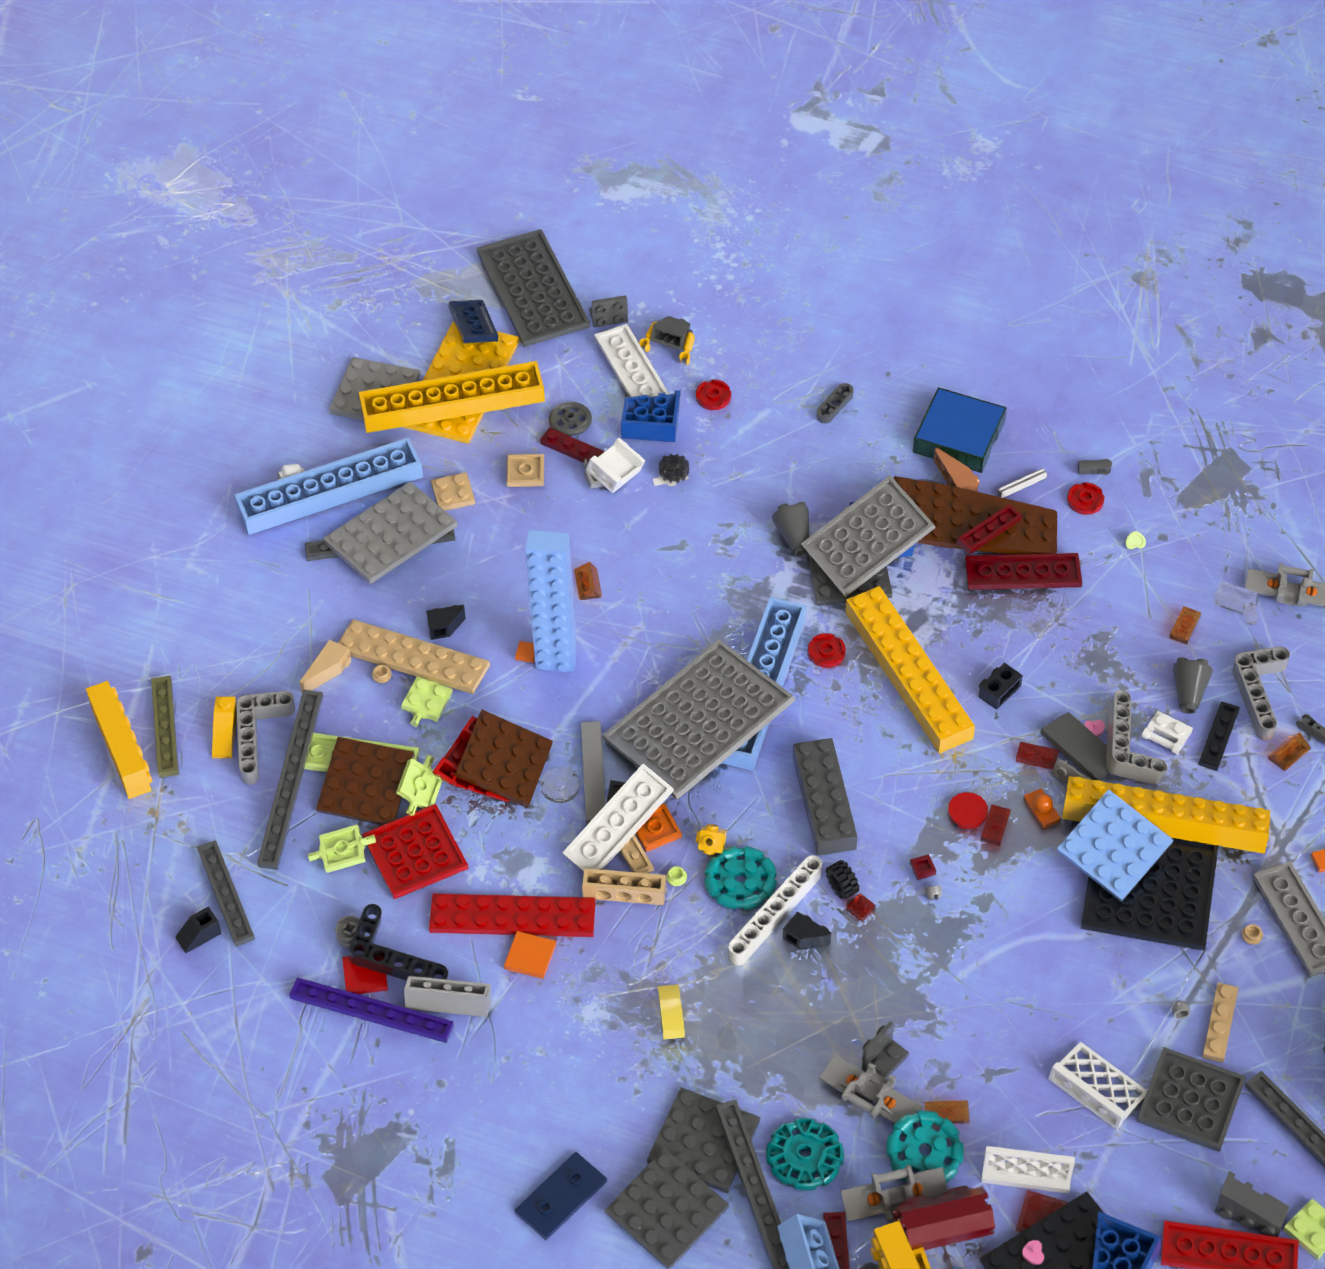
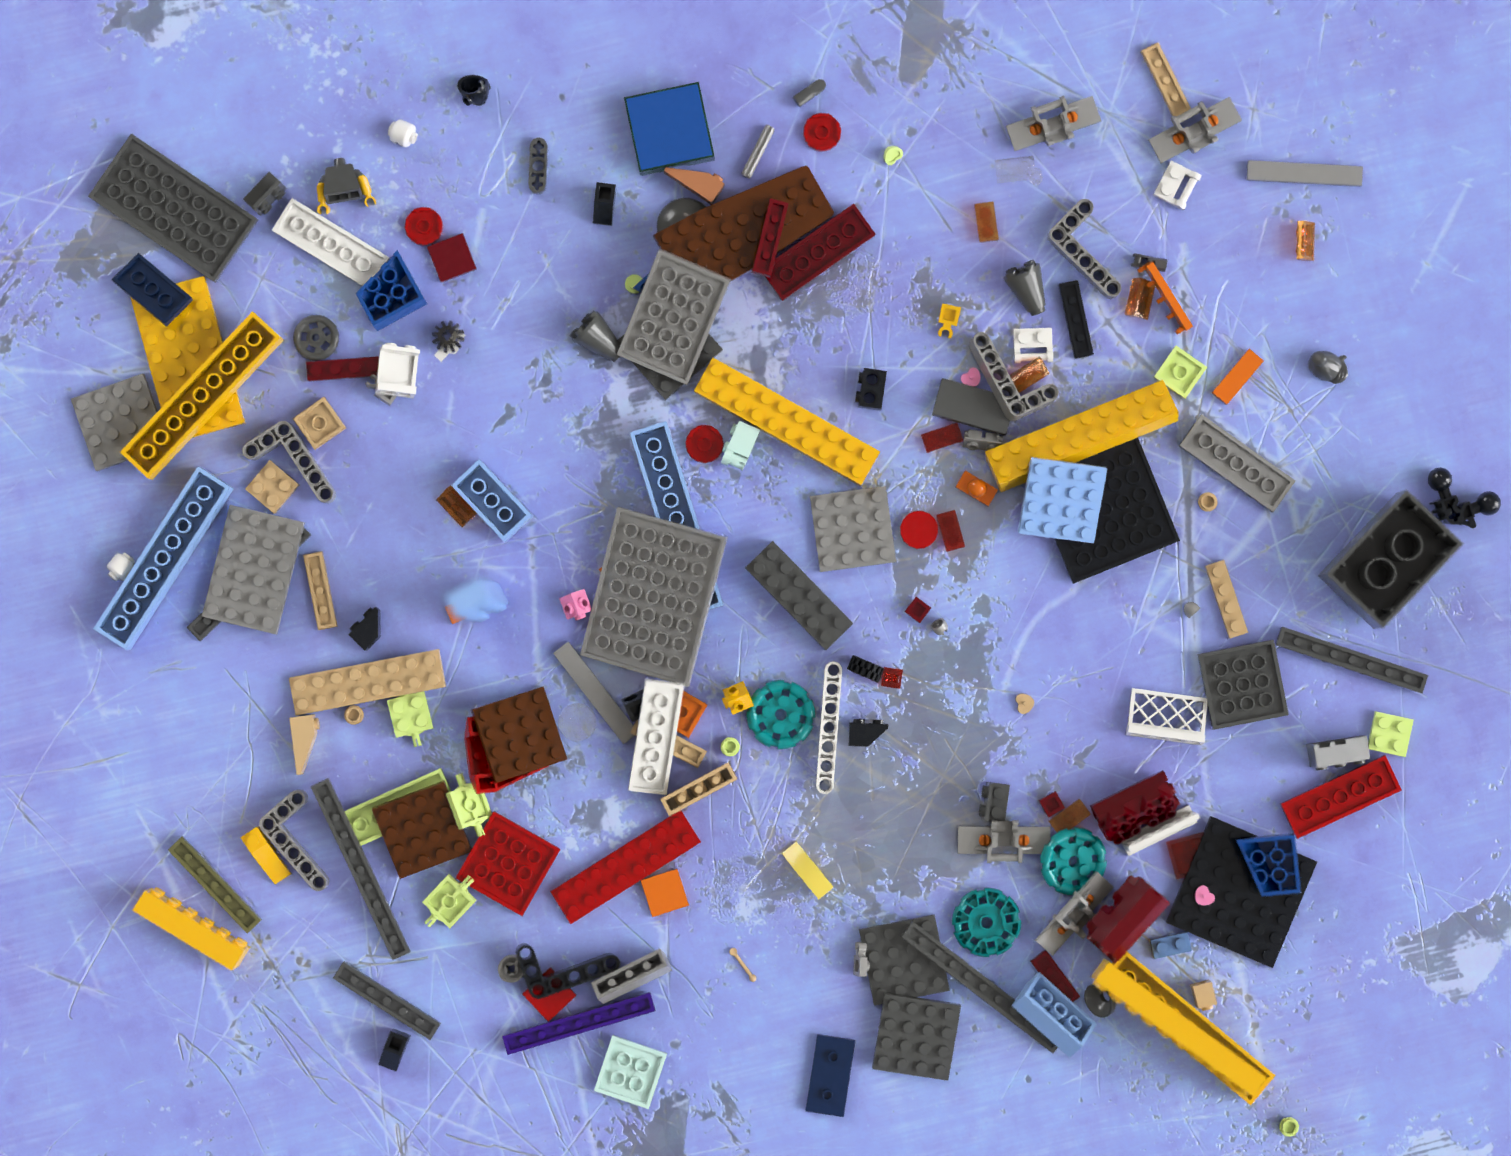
camera: 35 degrees left, 35 degrees up
none -> light grey beam [242,421,336,503]
none -> tan tile [303,551,338,630]
none -> white head [388,119,418,147]
none -> dark red tile [427,233,477,283]
none -> light blue brick [451,459,533,542]
none -> black helmet [457,75,491,106]
none -> bright pink brick [559,589,592,621]
none -> black slope [593,182,617,226]
none -> light aqua plate [594,1035,667,1109]
none -> light aqua hinge [721,421,760,471]
none -> tan hinge [729,948,757,982]
none -> light grey plate [810,486,896,572]
none -> light grey plate [853,942,870,977]
none -> yellow plate [938,303,961,339]
none -> clear orange plate [1010,356,1050,393]
none -> tan piece [1015,694,1034,714]
none -> dark red plate [1038,791,1065,818]
none -> dark red brick [1090,770,1180,844]
none -> orange hinge [1137,262,1193,334]
none -> yellowish green plate [1153,346,1207,399]

